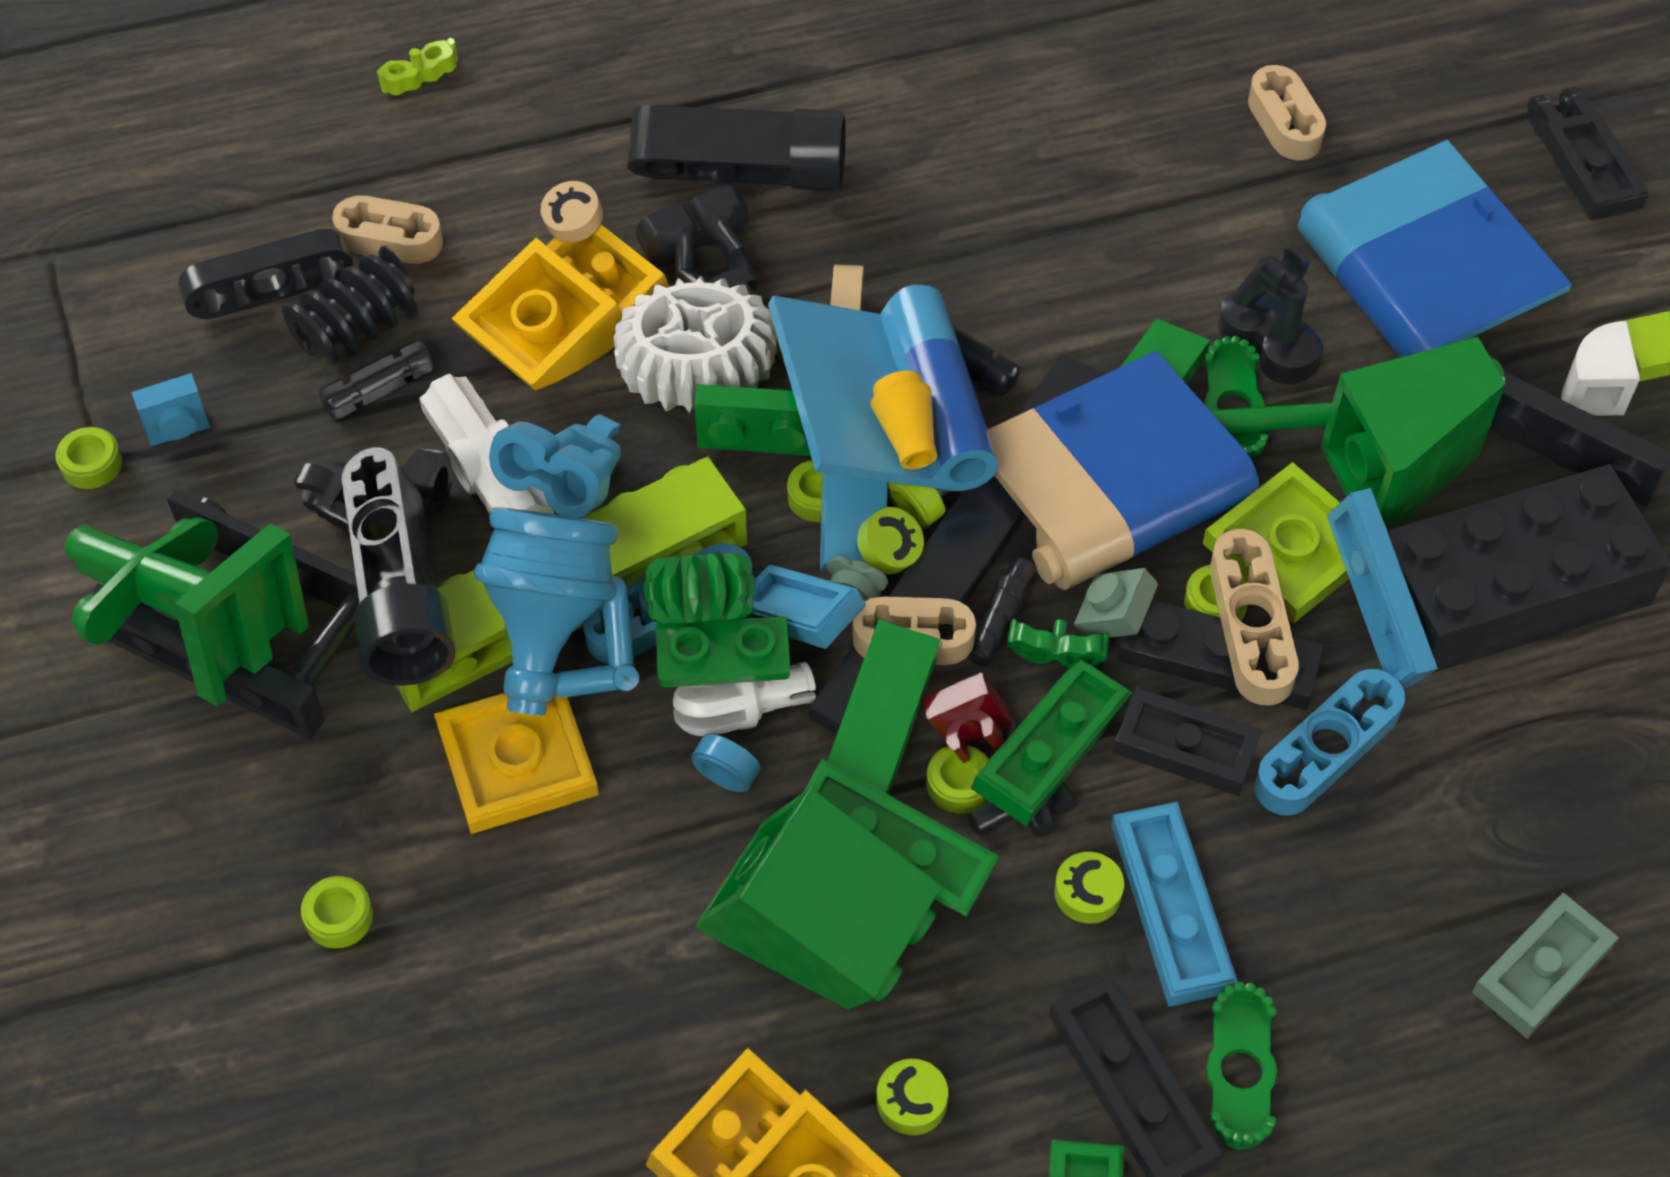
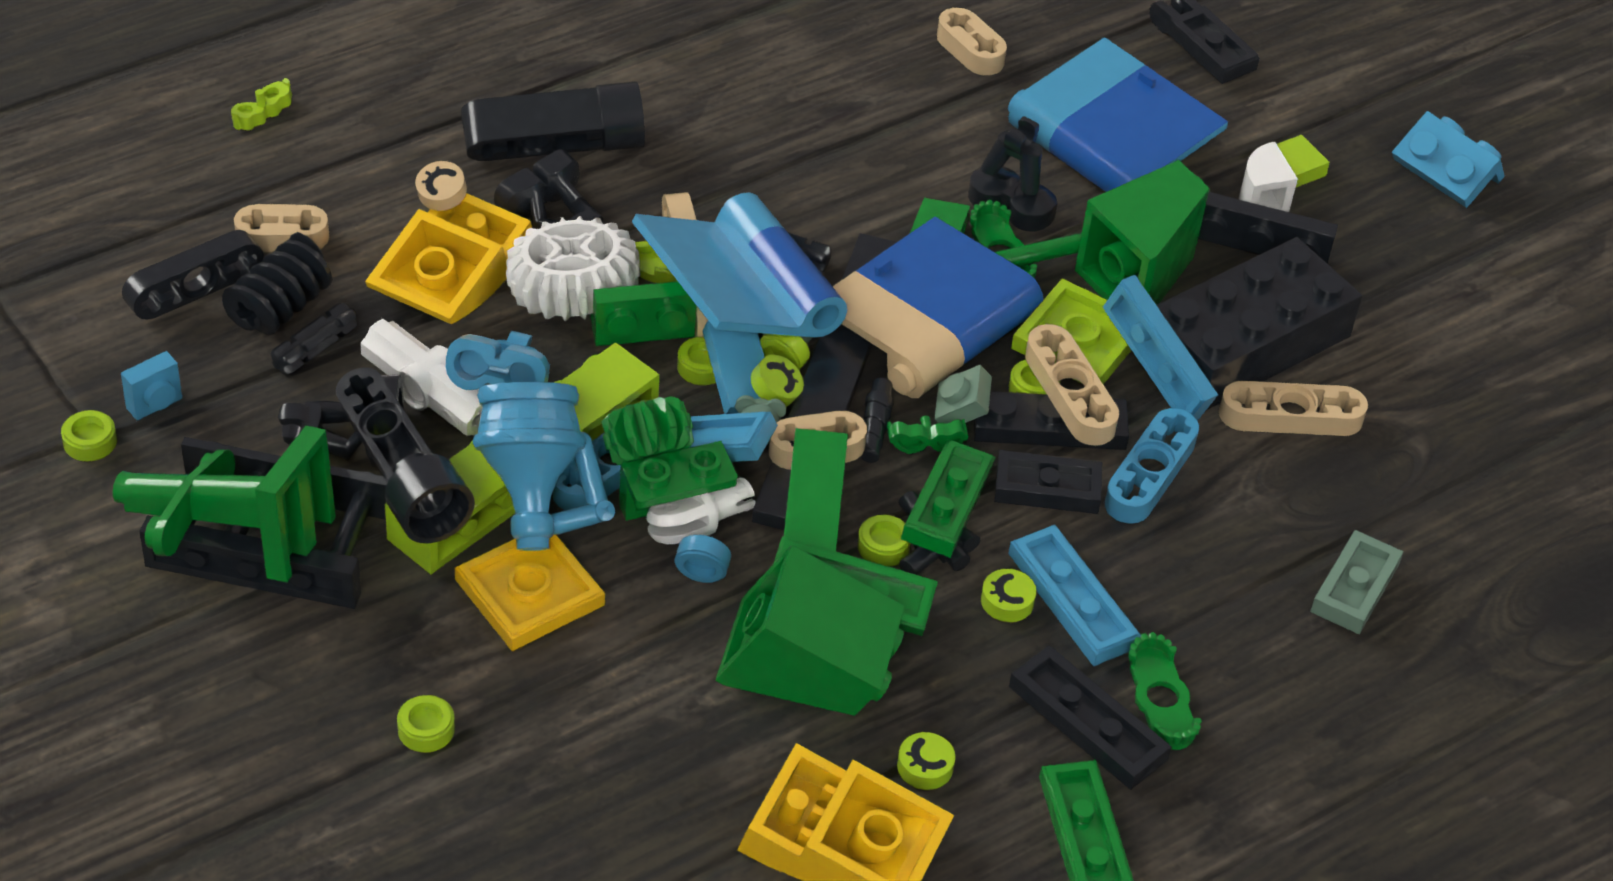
camera: 20 degrees left, 10 degrees down
yellow cone [870,371,938,470] -> none
dark red tile [922,672,1012,763] -> none
none -> tan beam [1219,381,1368,436]

